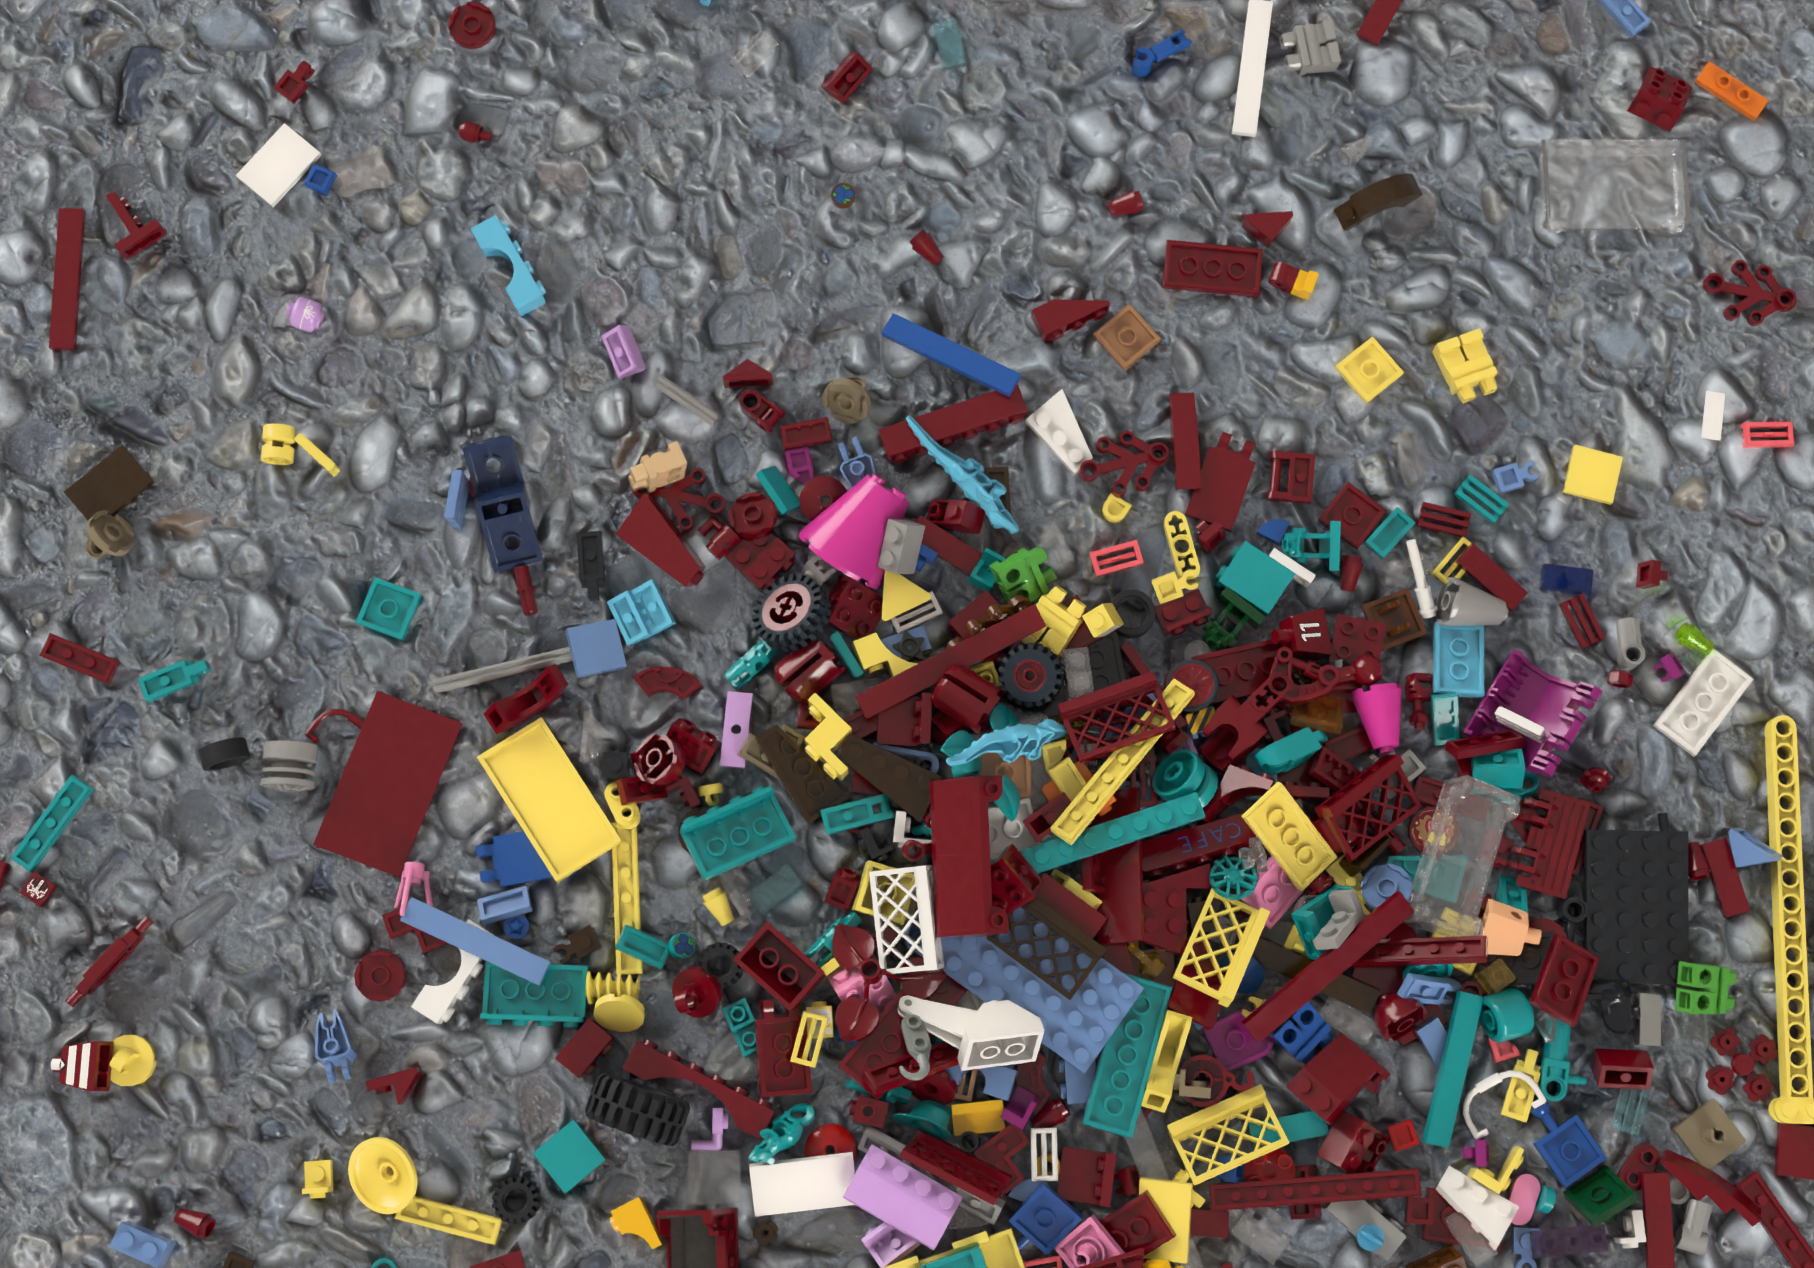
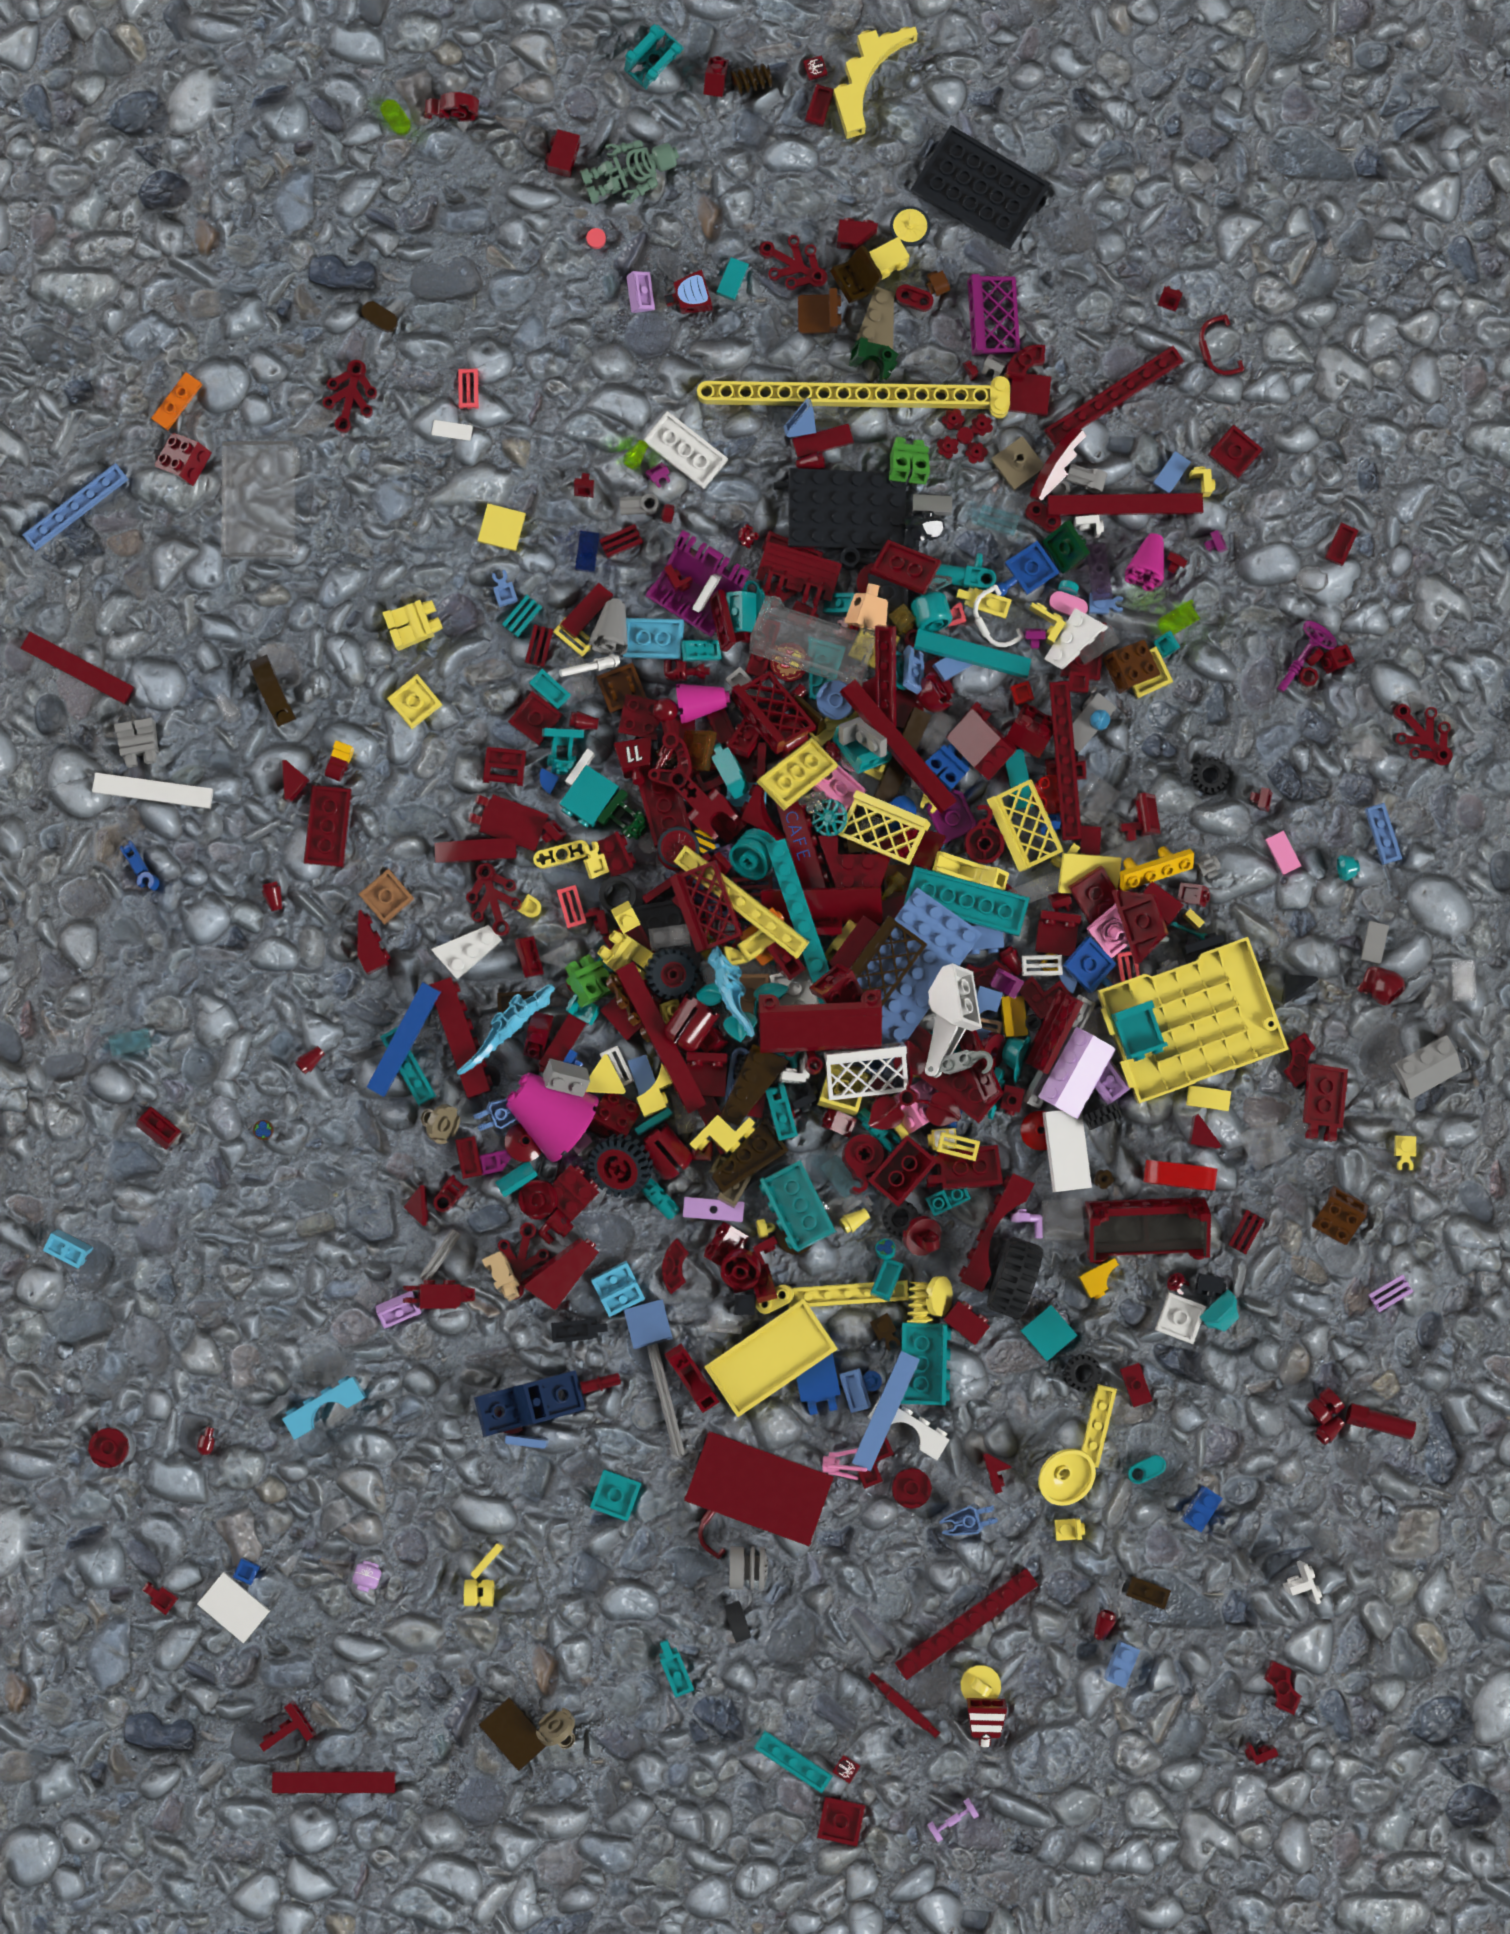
camera: 90 degrees left, 5 degrees up
dark red tile [39,633,120,685] -> none
teal animal [749,1103,815,1165] -> none
pearl dark grey plate [893,631,924,661] -> none
dark tan bracket [1174,1069,1212,1099] -> none
dark red brick [1592,1048,1654,1090] -> none
none -> teal tile [380,1027,437,1106]
none -> dark red hinge [403,1280,475,1309]
none -> dark red plate [514,936,544,978]
none -> dark red bracket [584,907,609,936]
none -> dark red bracket [664,564,693,592]
none -> dark red piece [842,1134,884,1195]
none -> dark red plate [894,1568,1039,1680]
none -> black tyre [1084,1102,1123,1130]

